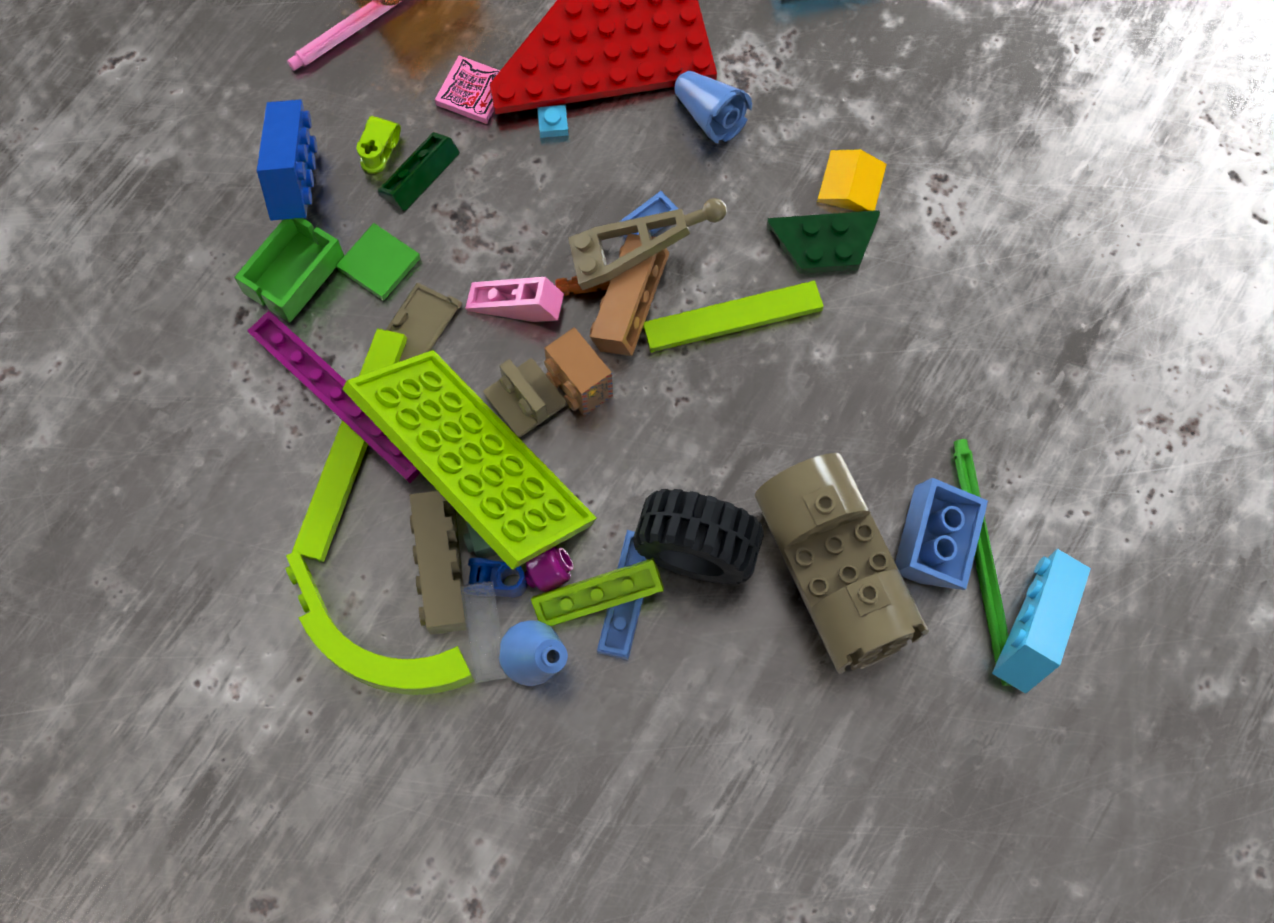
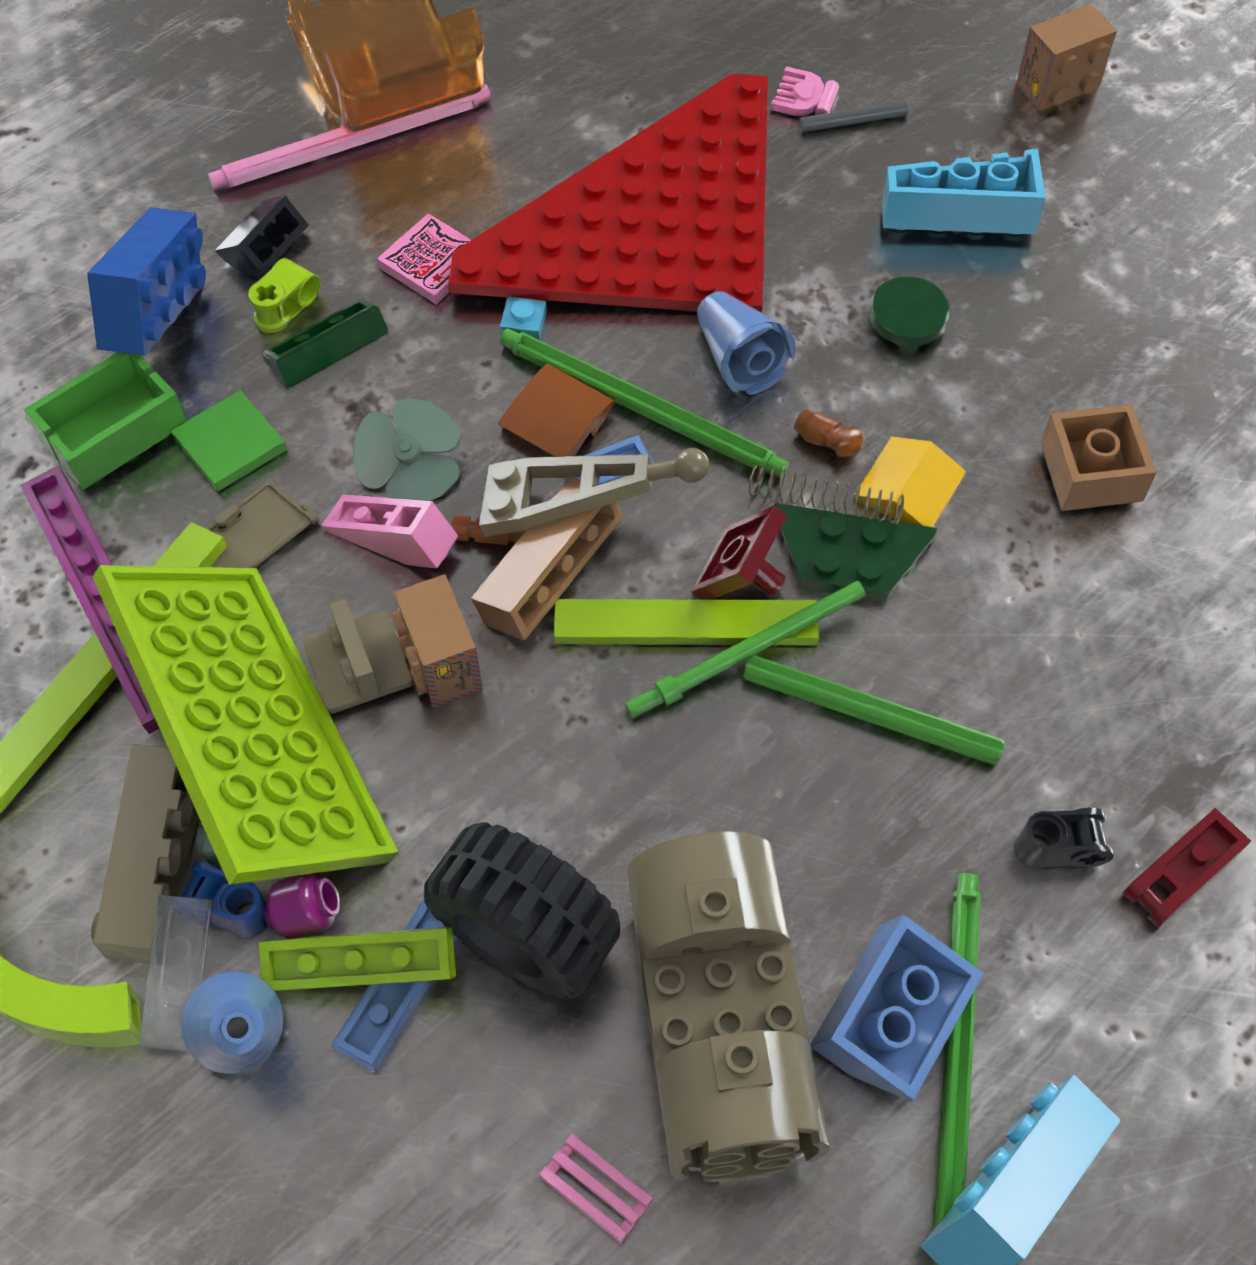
camera: 15 degrees right, 10 degrees down
none -> black brick [215,195,309,276]
none -> sand green piece [353,398,461,501]
none -> dark orange slope [498,363,615,457]
none -> bright green piece [500,328,789,478]
none -> bright pink tile [539,1133,653,1244]
none -> bright green bar [625,581,866,719]
none -> dark red tile [690,505,787,600]
none -> bright green axle [743,655,1005,765]
none -> dark tan piece [749,466,904,525]
none -> dark orange arm [794,409,864,458]
none -> dark green tile [868,276,950,352]
none -> black piece [1015,807,1114,869]
none -> medium nougat brick [1040,404,1157,511]
none -> dark red plate [1122,808,1251,928]

